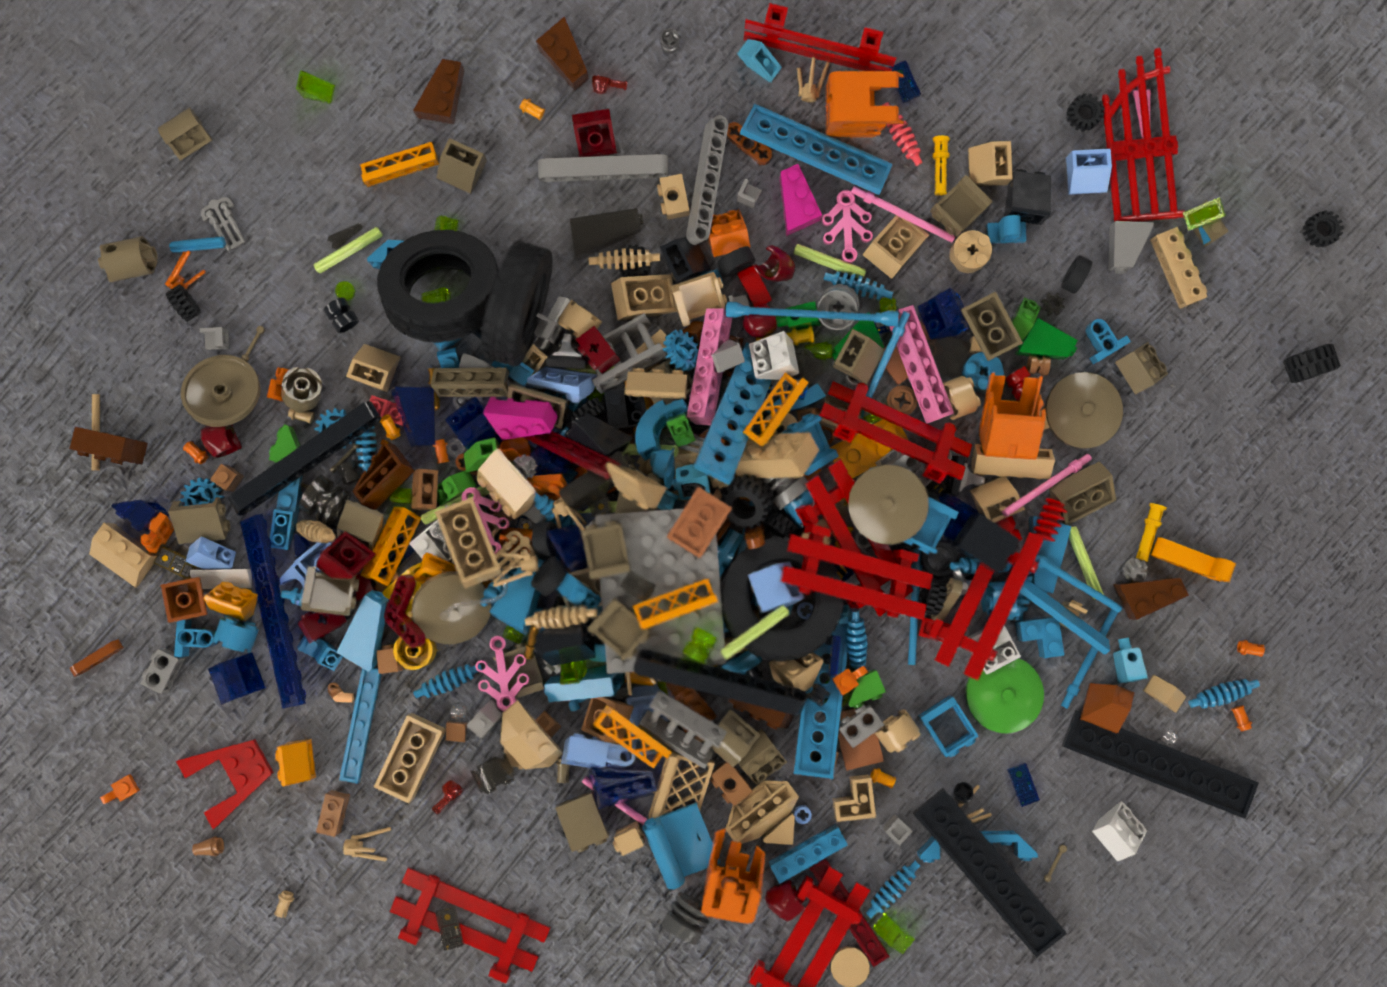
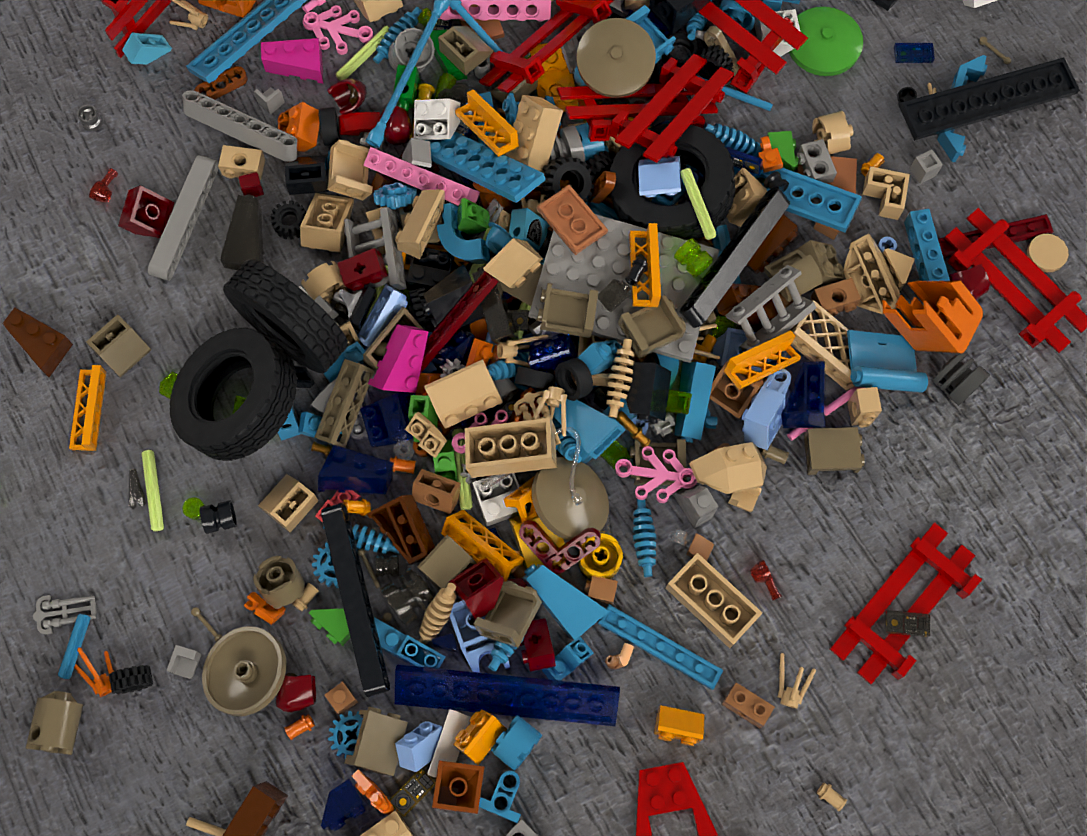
camera: 75 degrees left, 15 degrees down
clear blue slope [208,652,266,705] -> none
dark azure slope [367,240,403,269] -> none
clear neon green slope [390,488,412,504] -> none
clear smoke brick [470,753,516,795] -> none
light orange pin [520,99,545,120] -> none
reddish brown wedge [536,16,589,91] -> none
tan piece [589,248,660,270] -> none
dark azure piece [866,861,921,918] -> none
clear neon green slope [873,913,915,954] -> none
medium nougat gear [887,386,917,415] -> none
dark azure window [918,695,979,757] -> none
none -> dark red slope [239,172,264,199]
none -> tan slope [405,411,447,458]
none -> black pin [625,258,648,286]

